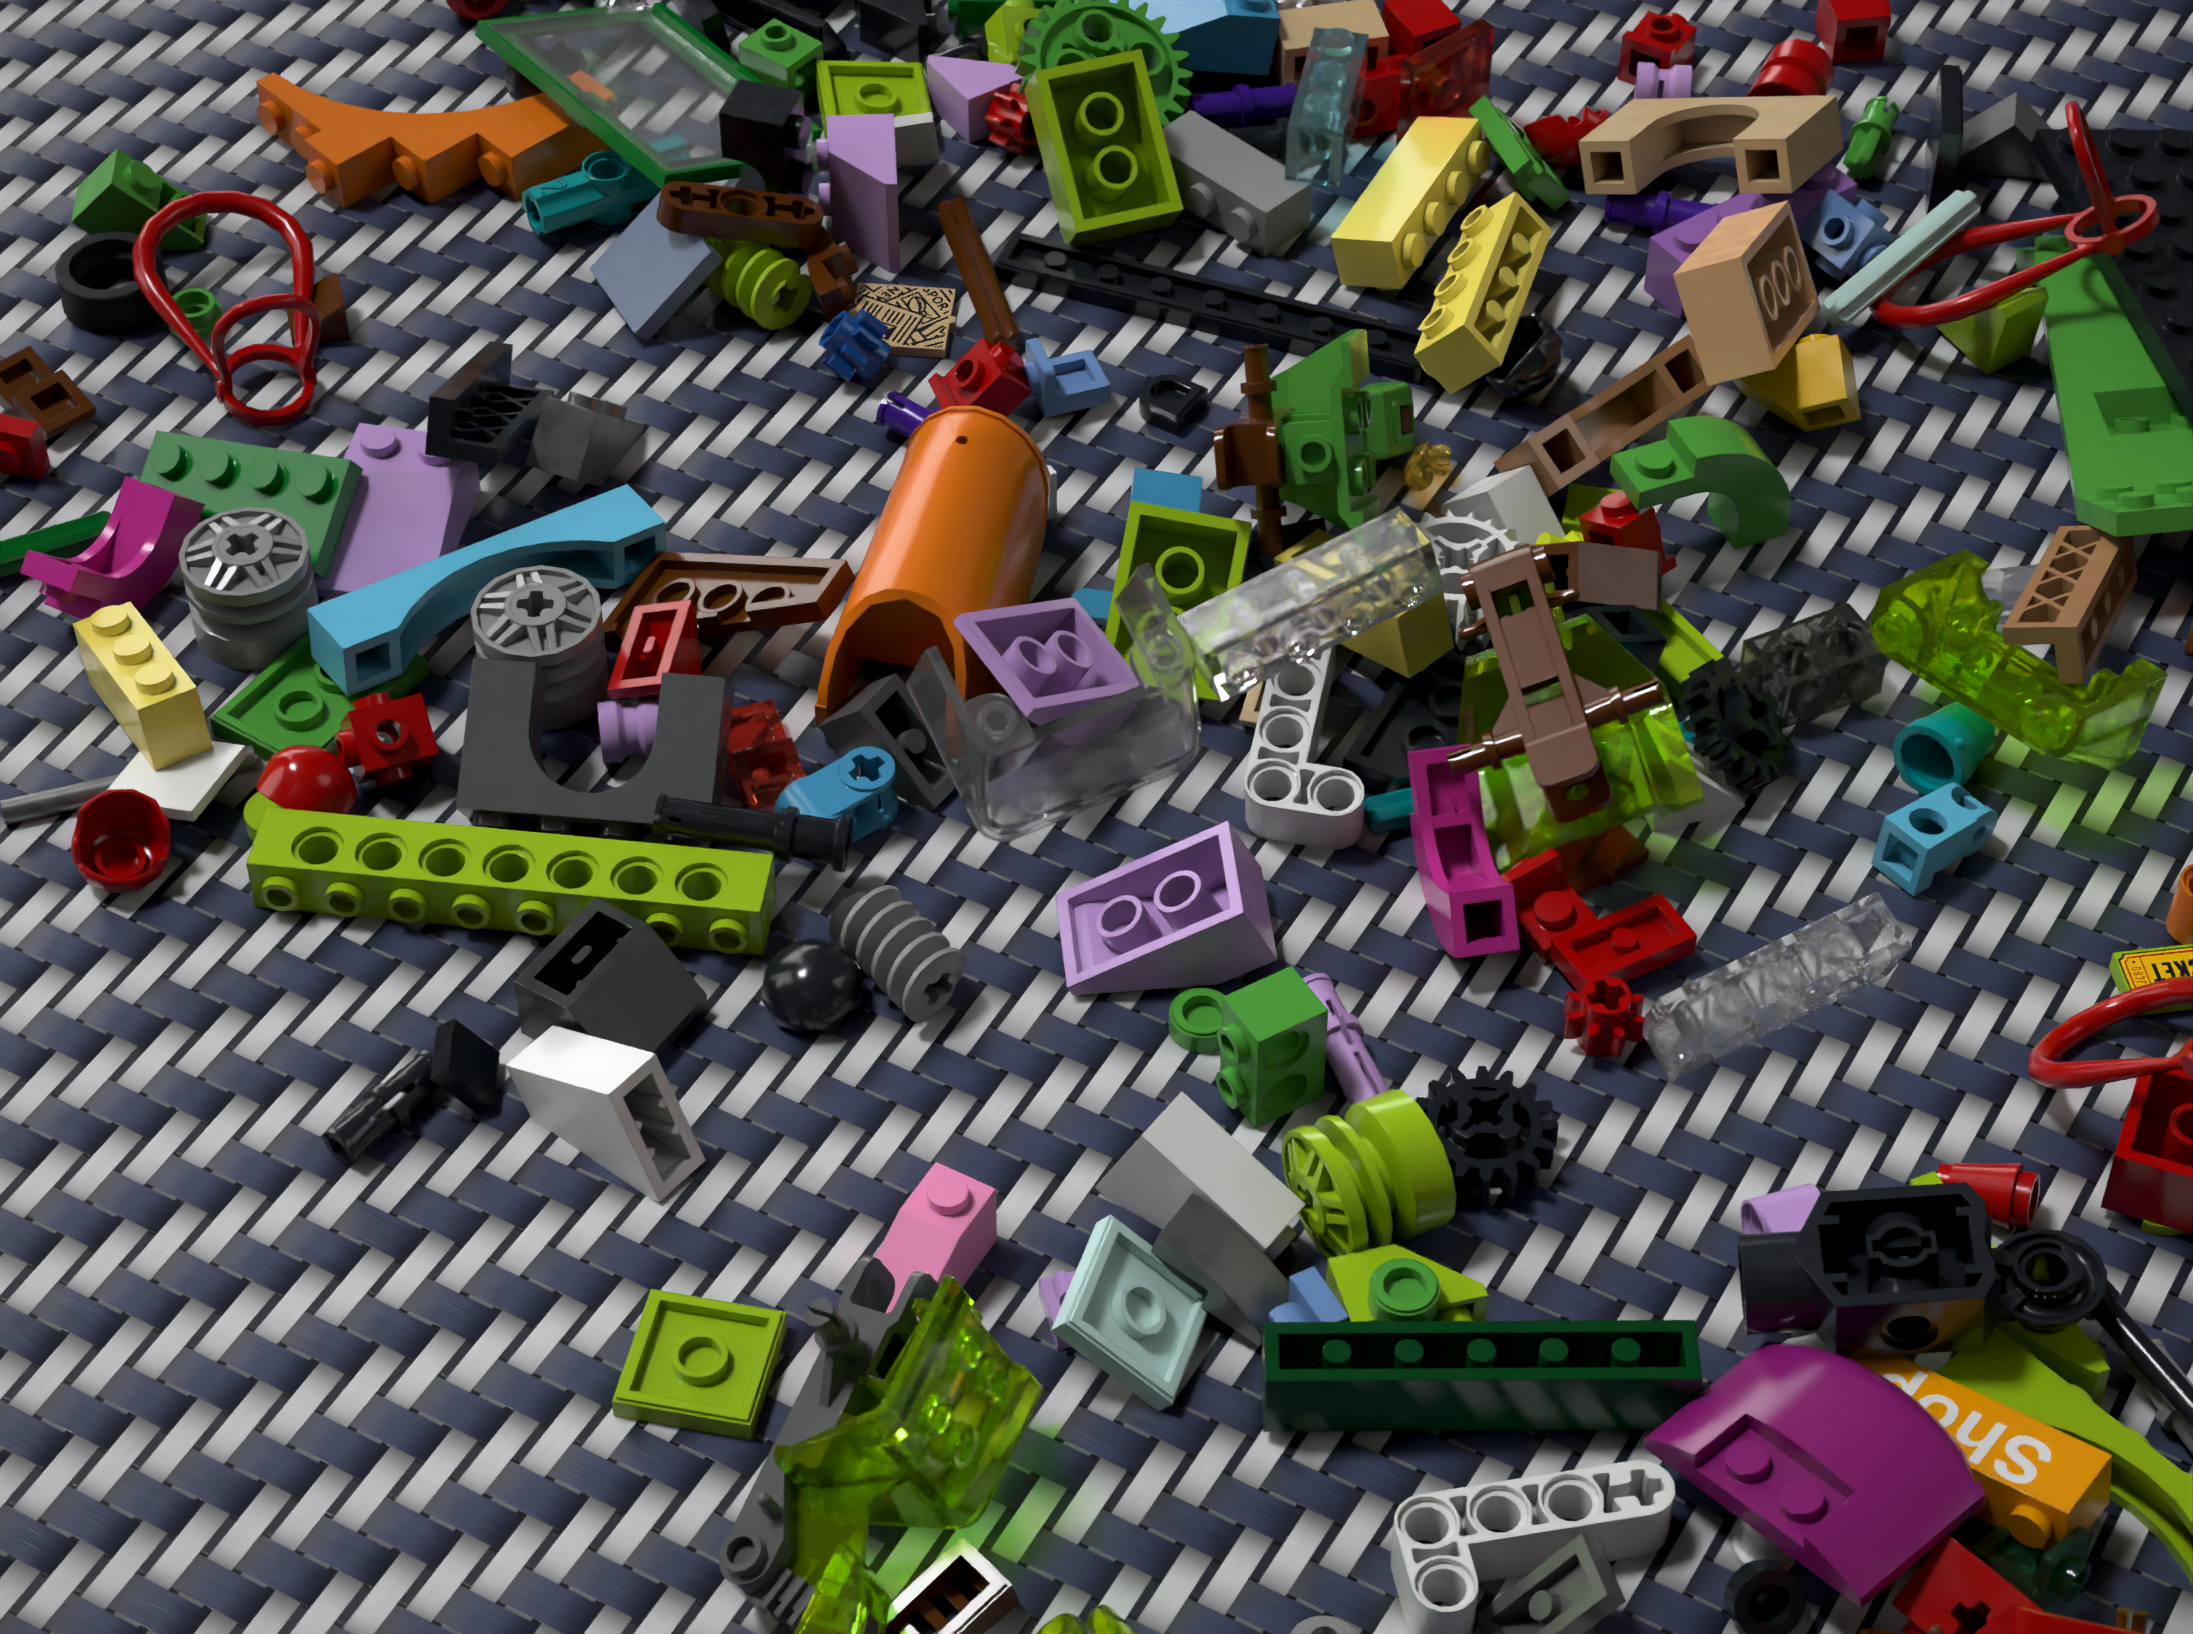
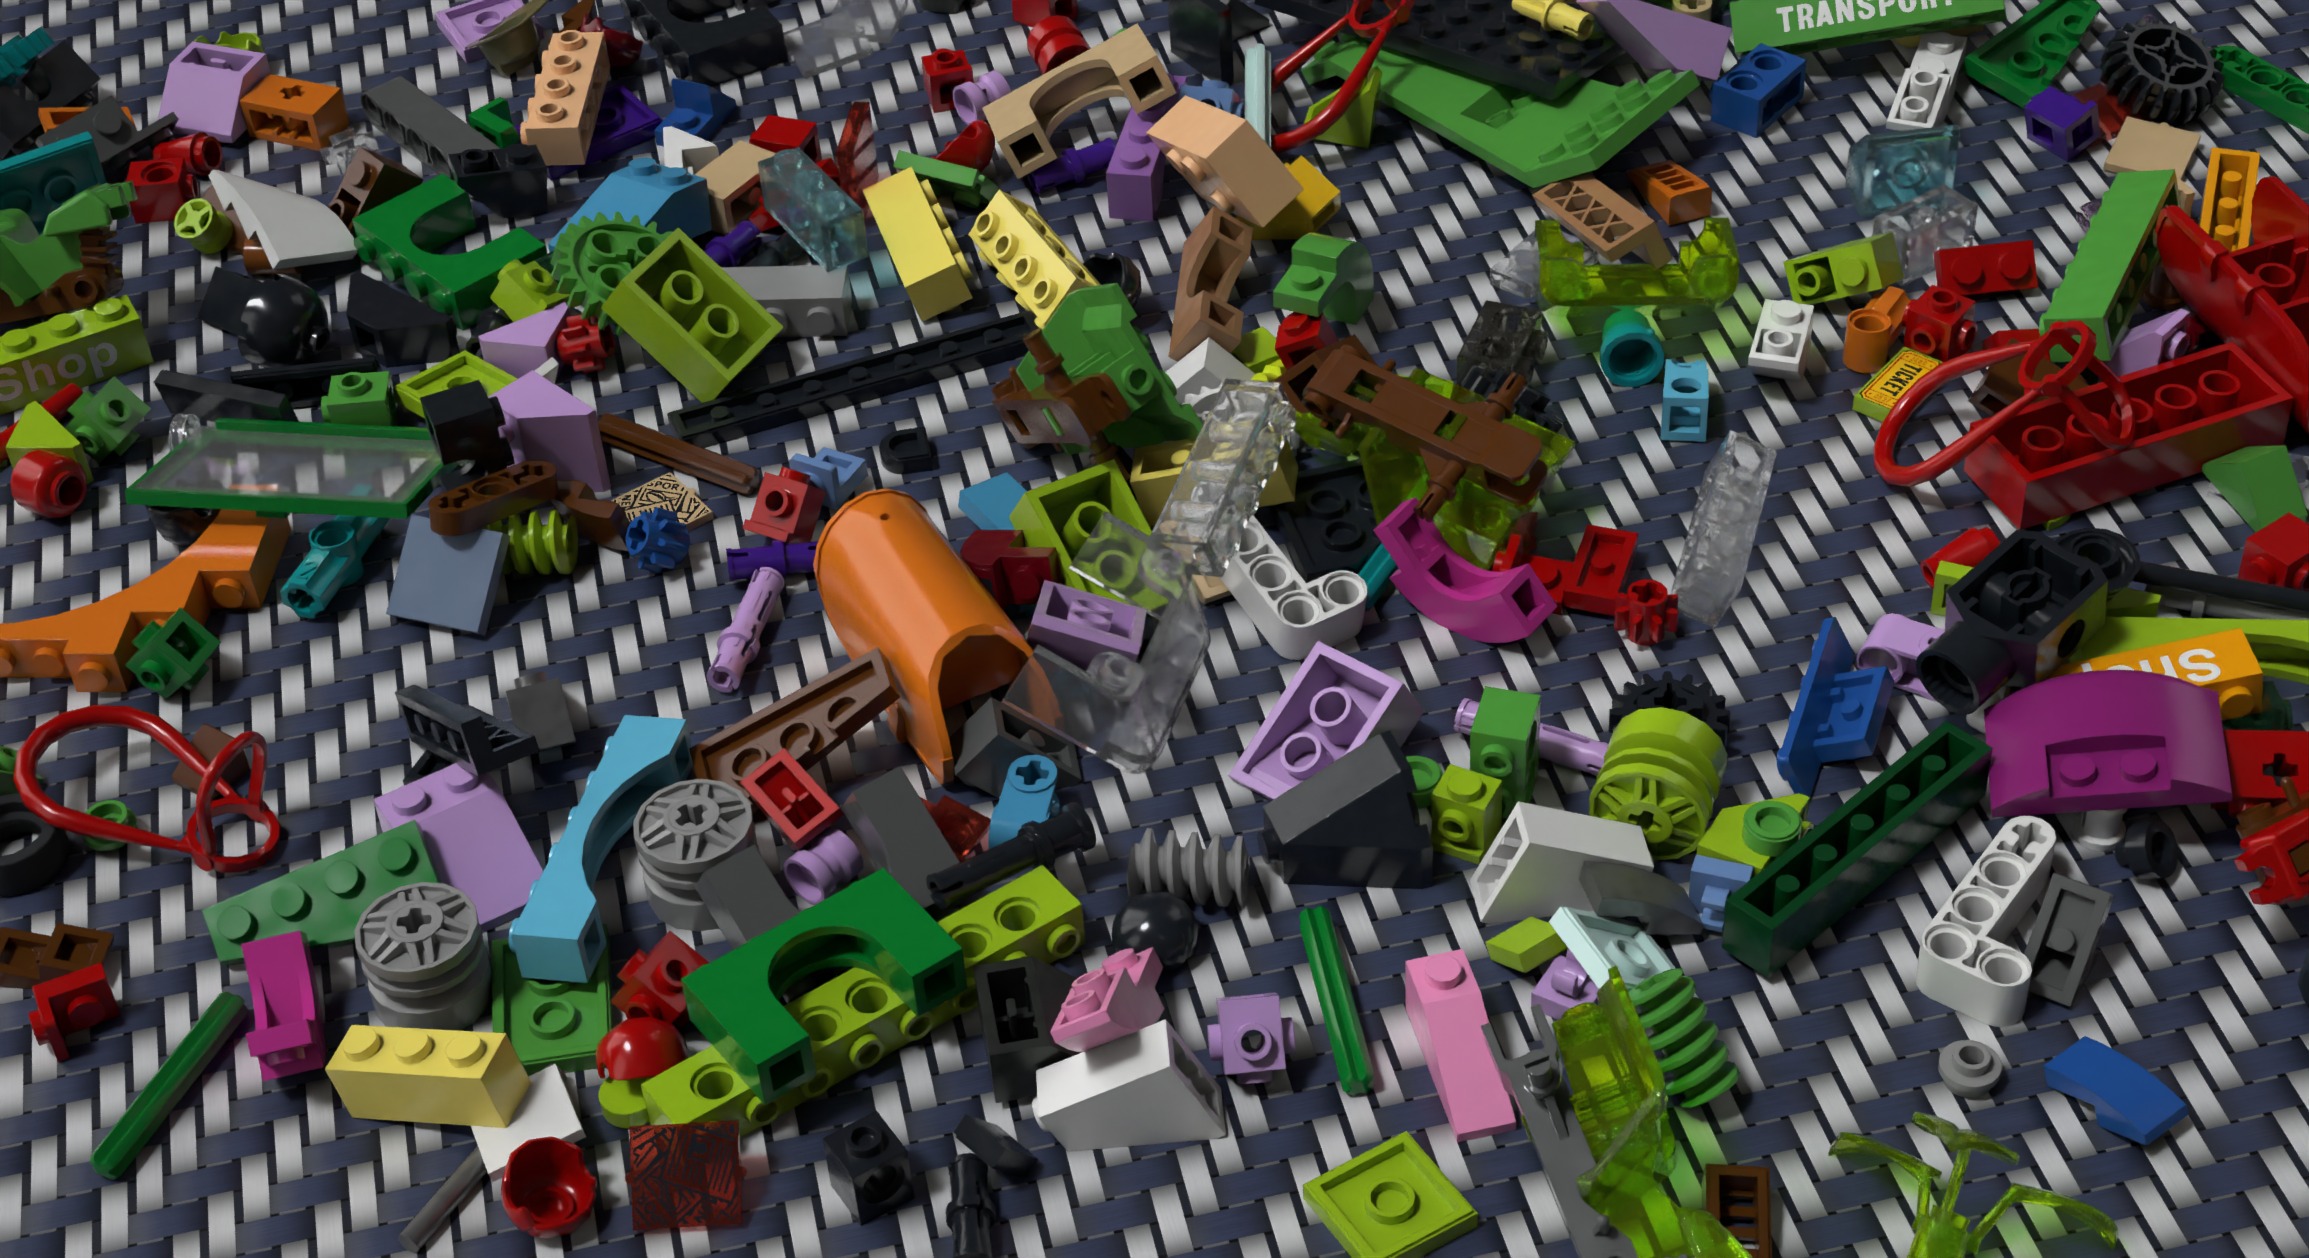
camera: 40 degrees left, 5 degrees down
none -> green brick [125,607,221,700]
none -> clear red piece [625,1120,747,1230]
none -> green arch [681,868,968,1105]
none -> lavender pin [706,567,785,692]
none -> black brick [822,1111,915,1226]
none -> dark red brick [960,530,1063,610]
none -> bright pink slope [1050,947,1164,1052]
none -> lavender brick [1207,992,1295,1084]
none -> black slope [1257,731,1433,889]
none -> green axle [1299,906,1375,1096]
none -> lime brick [1430,764,1502,865]
none -> lime tile [1485,916,1568,973]
none -> bright green piece [1618,968,1740,1108]
none -> white slope [1748,299,1814,381]
none -> blue bracket [1777,617,1895,797]

